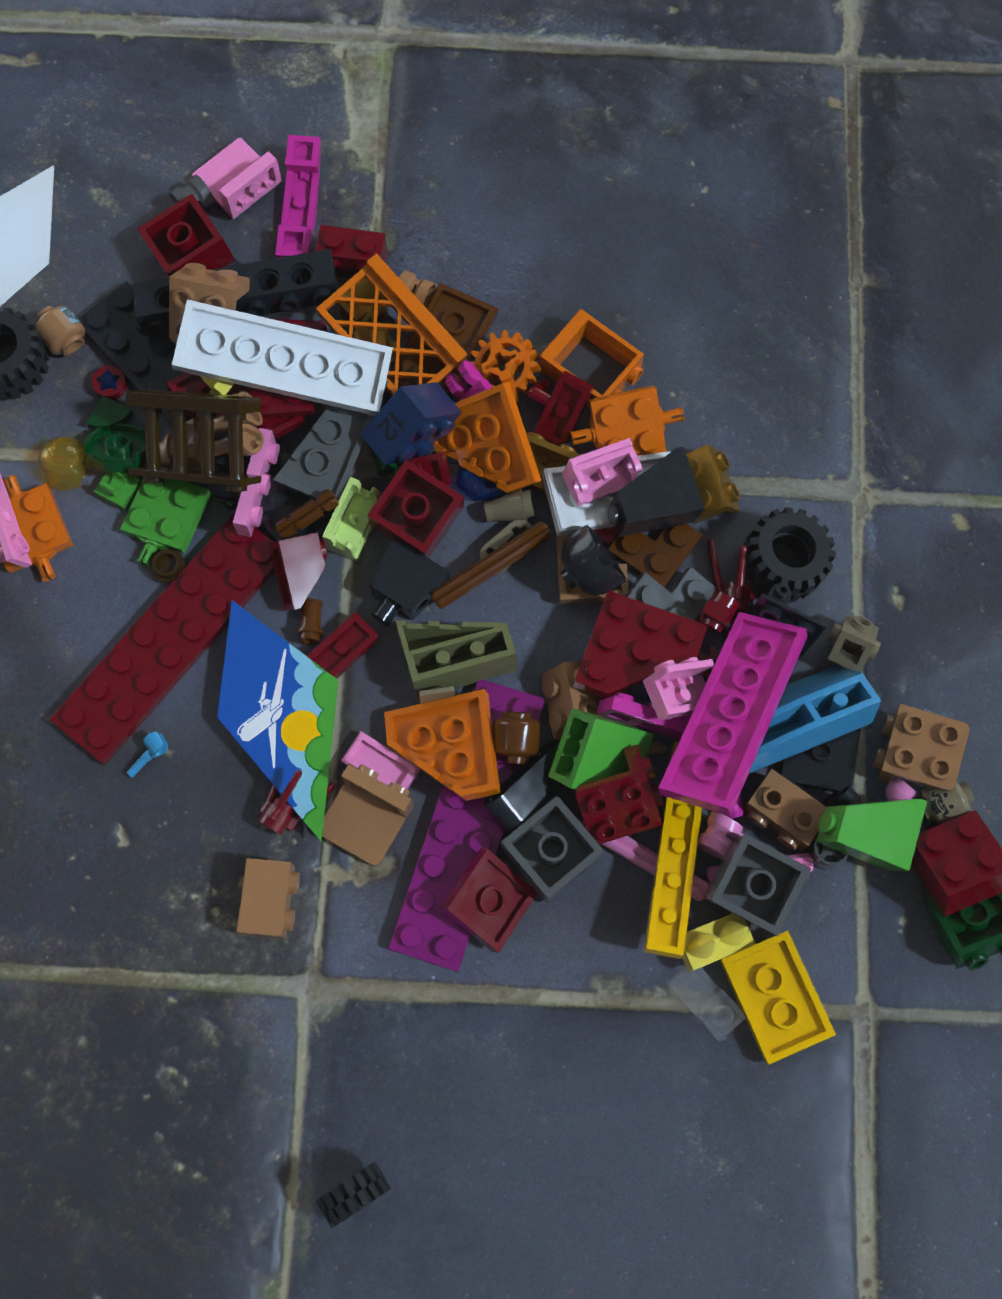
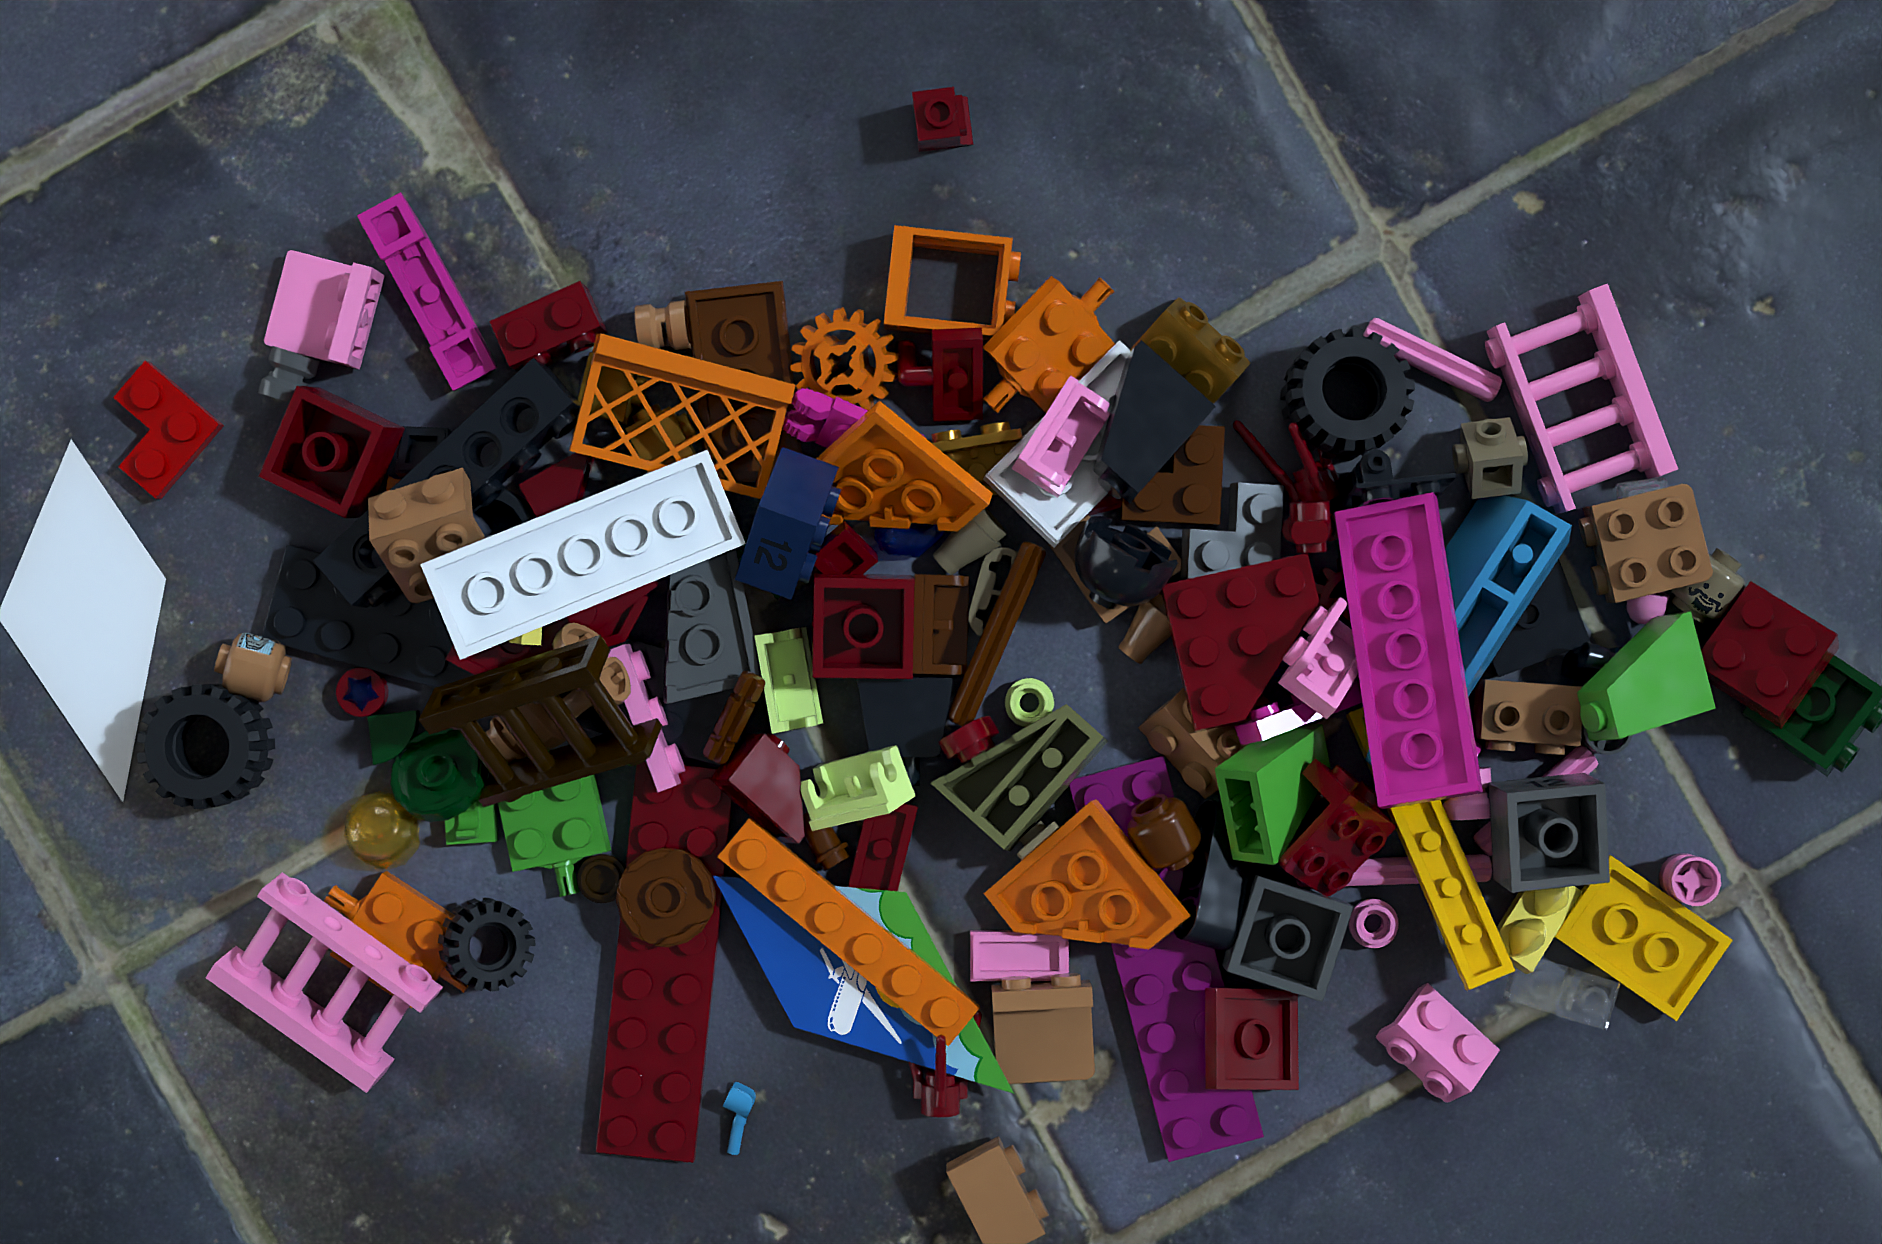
camera: 30 degrees left, 15 degrees up
none -> red plate [113,361,224,500]
none -> black tyre [438,898,536,992]
none -> reddish brown tile [616,847,716,947]
none -> orange plate [718,817,980,1046]
none -> yellowish green hinge [801,745,915,831]
none -> dark red window [912,87,974,152]
none -> reddish brown hinge [913,574,969,675]
none -> dark red plate [938,716,999,763]
none -> yellowish green plate [1005,678,1054,727]
none -> medium nougat cone [1118,592,1171,664]
none -> bright pink plate [1348,898,1399,948]
none -> bright pink axle [1363,318,1502,402]
none -> bright pink bracket [1376,983,1500,1103]
none -> bright pink fence [1485,283,1678,514]
none -> bright pink wheel [1659,853,1721,906]

